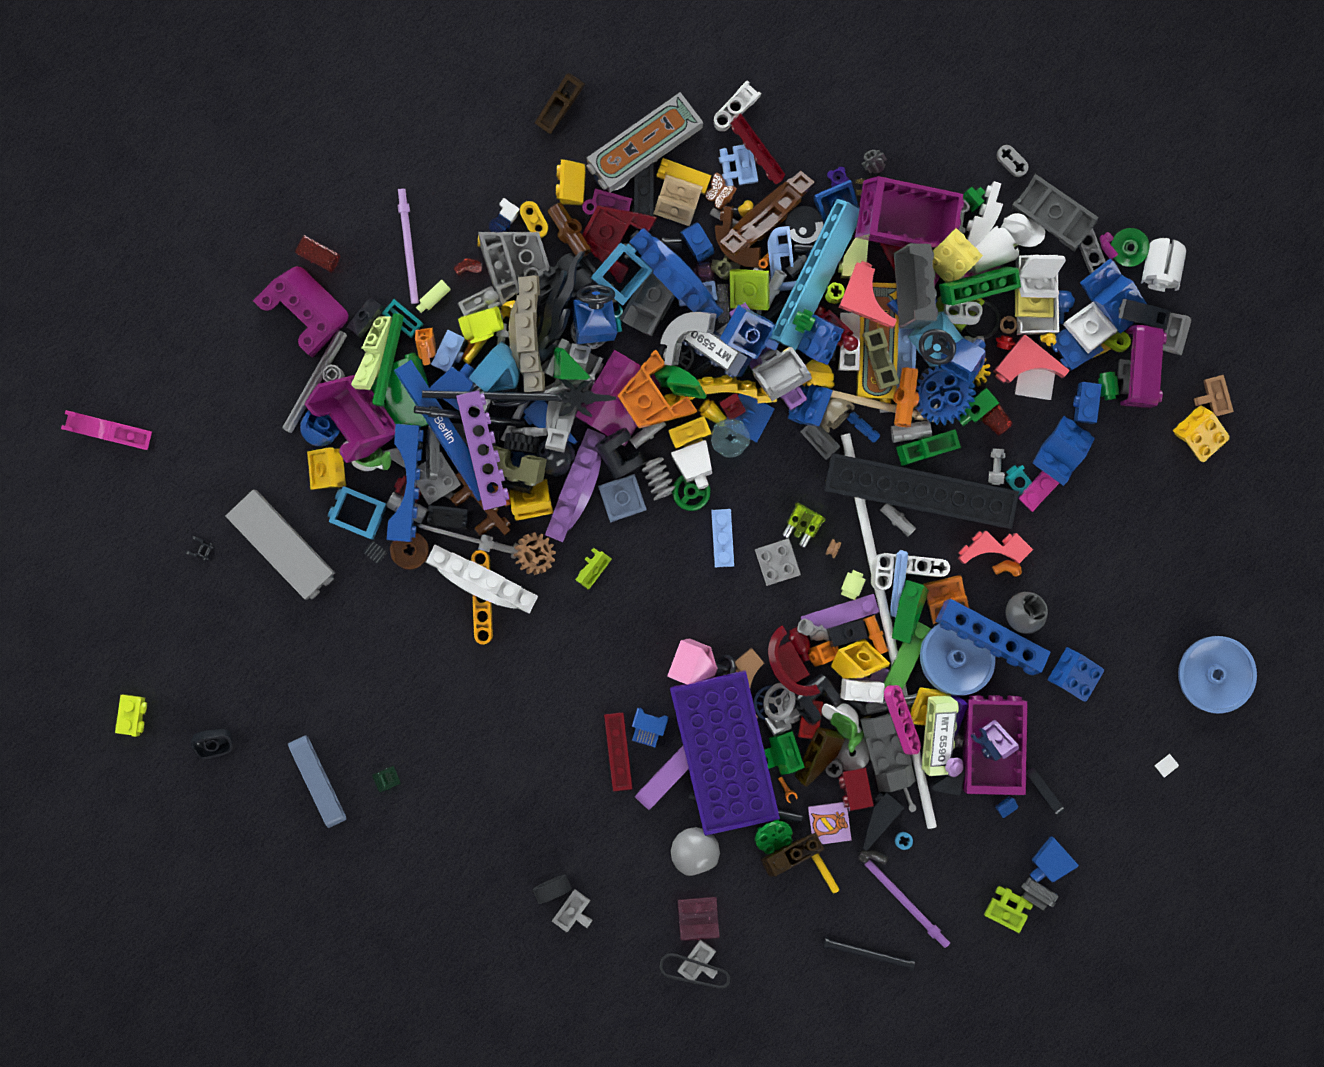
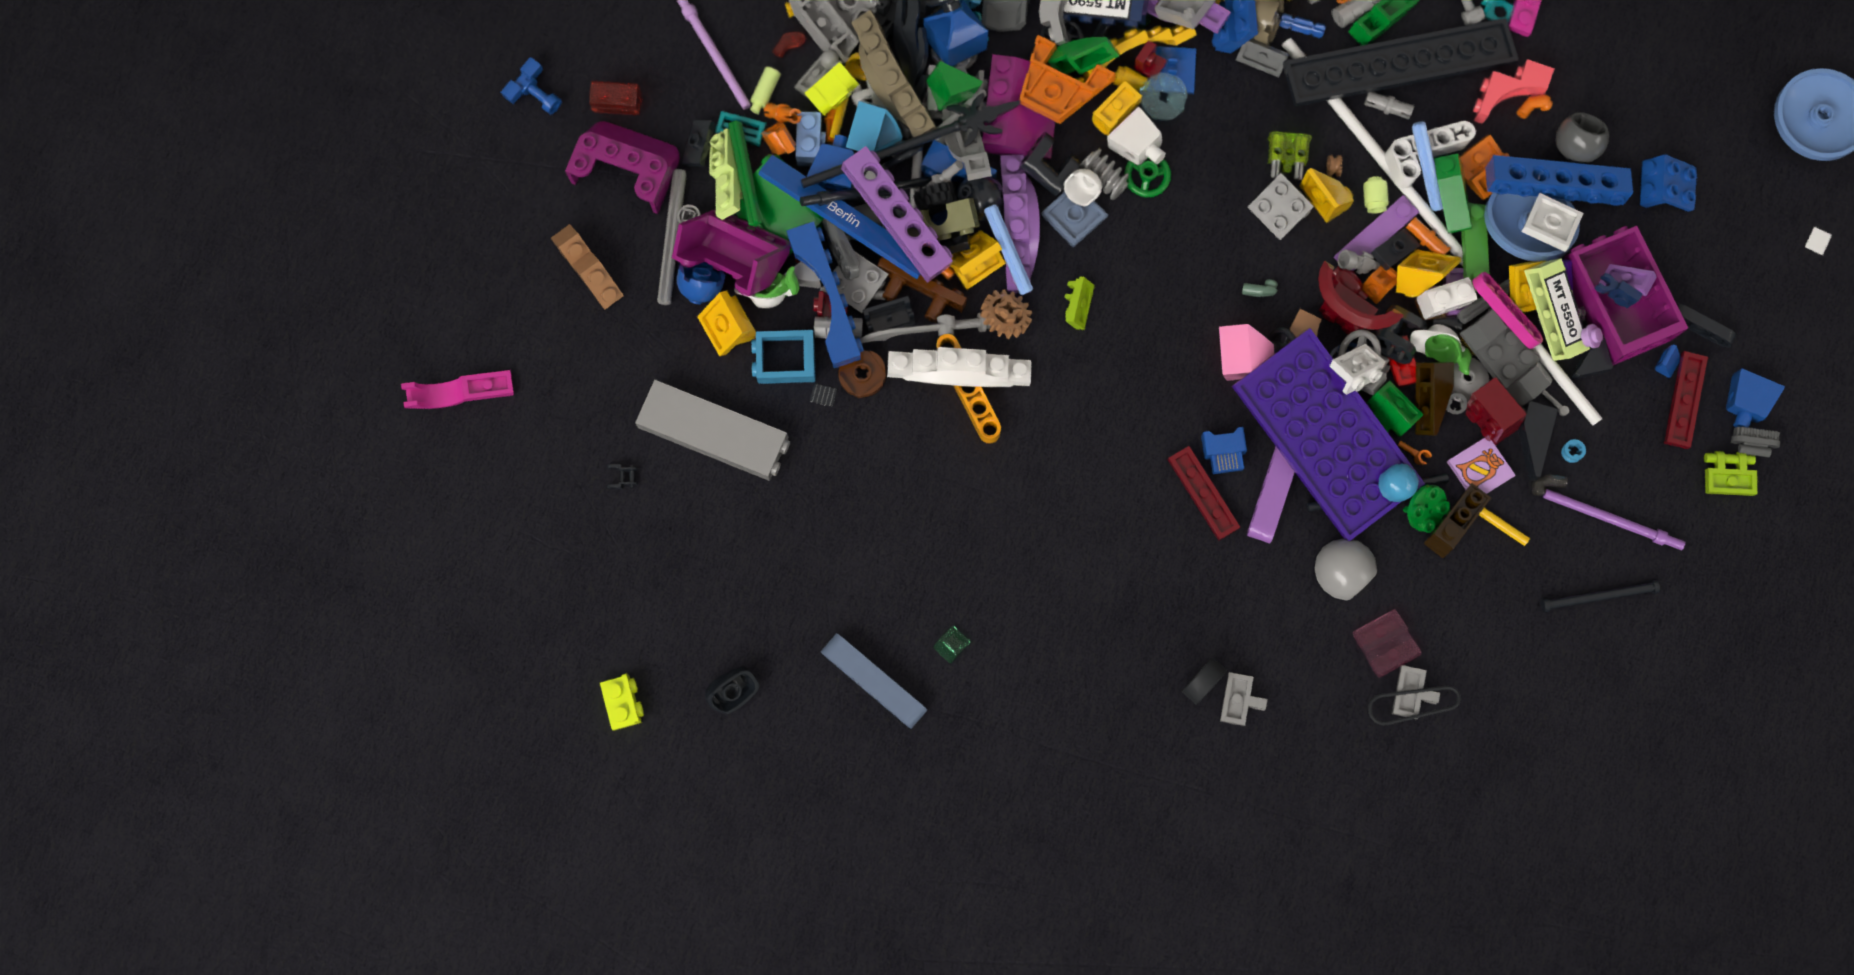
camera: 20 degrees left, 10 degrees down
light grey pin [629,422,666,449] -> none
light blue plate [711,509,734,567] -> none
none -> blue bar [501,57,562,114]
none -> medium nougat arch [551,224,624,309]
none -> orange pin [764,103,802,124]
none -> light blue axle [984,205,1033,295]
none -> white hair [1064,169,1102,206]
none -> sand green arm [1242,279,1278,297]
none -> yellow slope [1300,168,1354,223]
none -> white bracket [1330,344,1385,395]
none -> dark azure hair [1379,463,1419,502]
none -> white plate [1521,193,1583,252]
none -> dark red plate [1664,351,1708,449]

